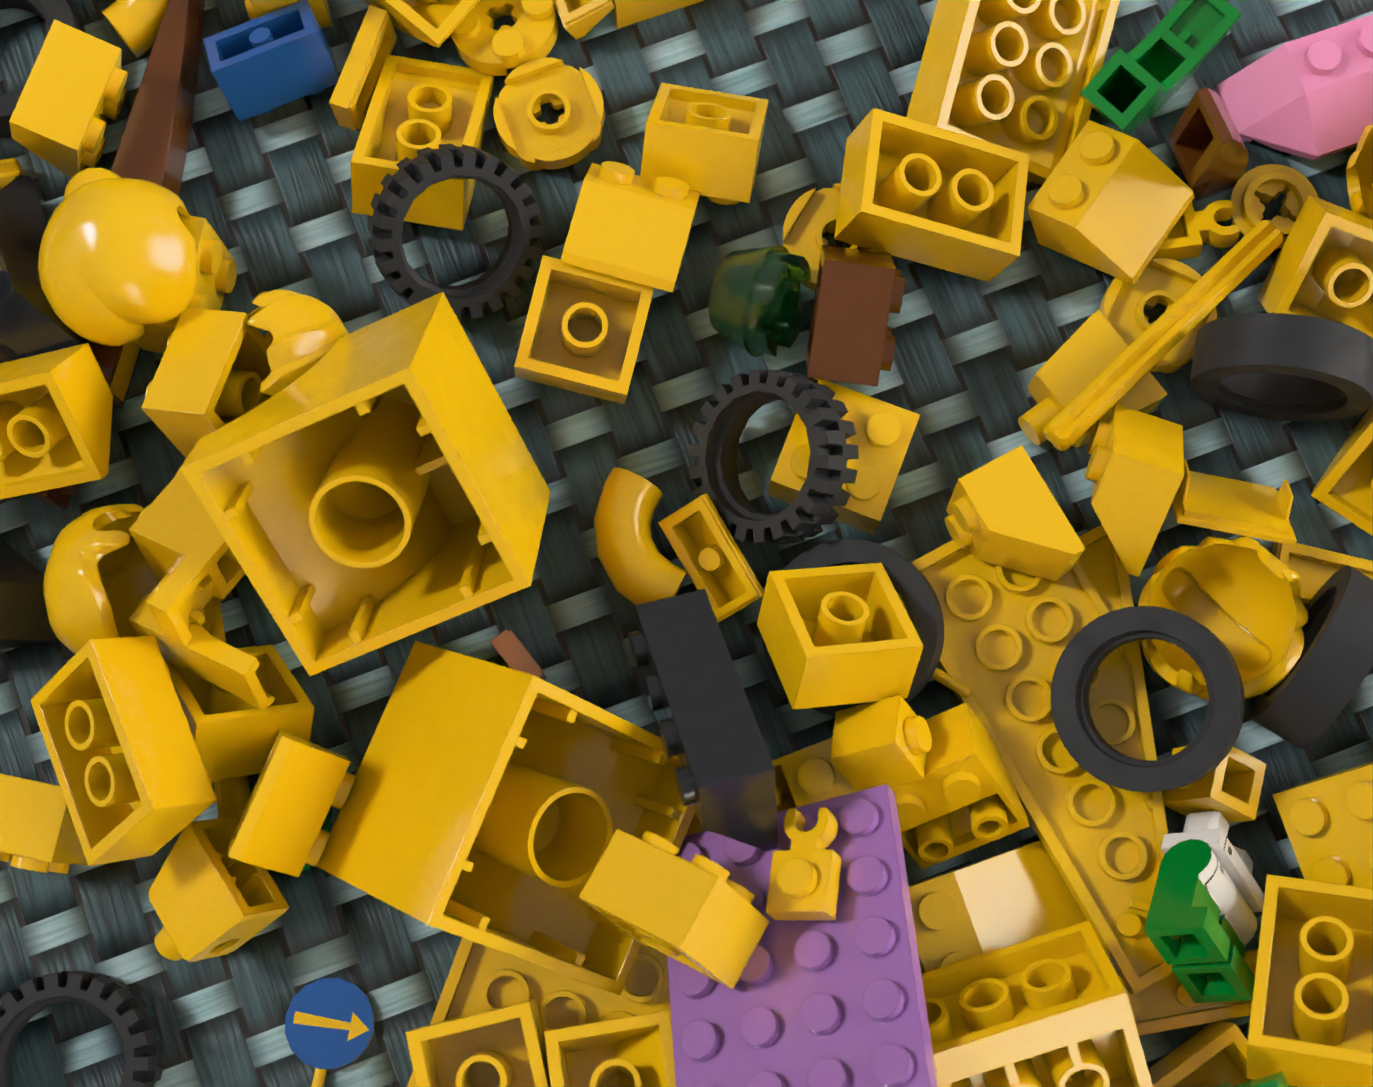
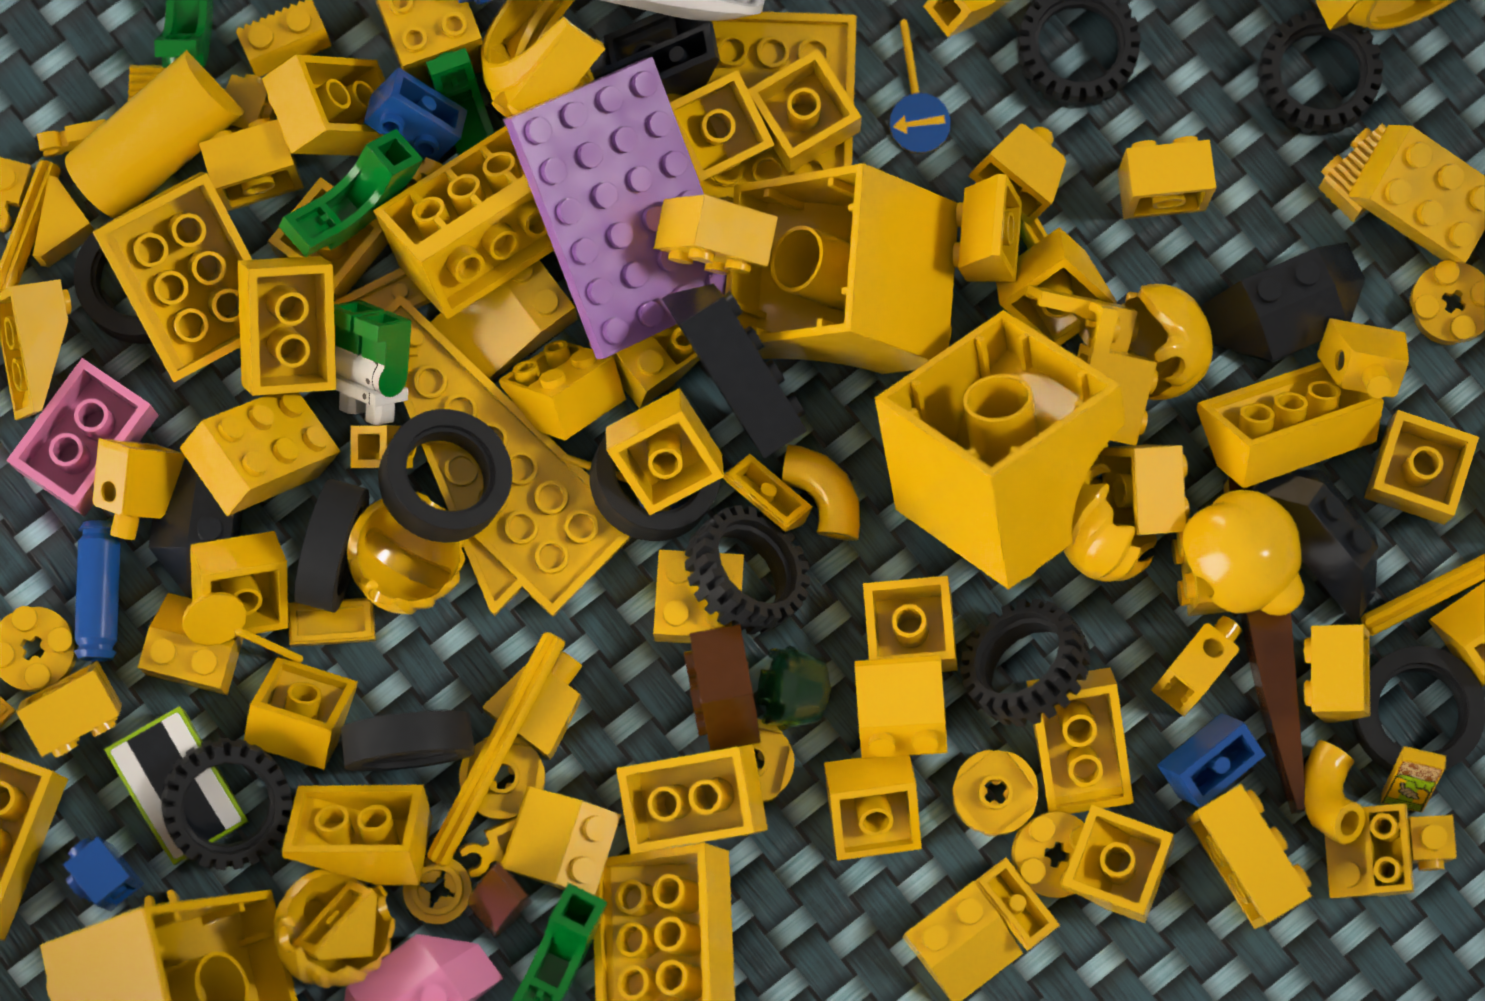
camera: 160 degrees right, 0 degrees up
yellow brick [30,635,217,867] -> none
yellow tile [329,5,397,131] -> none
nougat tile [490,629,547,681] -> none
yellow plate [766,807,842,920] -> none
yellow brick [829,694,932,792] -> none
yellow slope [944,445,1085,582] -> none
yellow slope [1085,404,1184,577] -> none
yellow piece [1172,460,1297,546] -> none
none -> yellow torso [1151,616,1242,717]

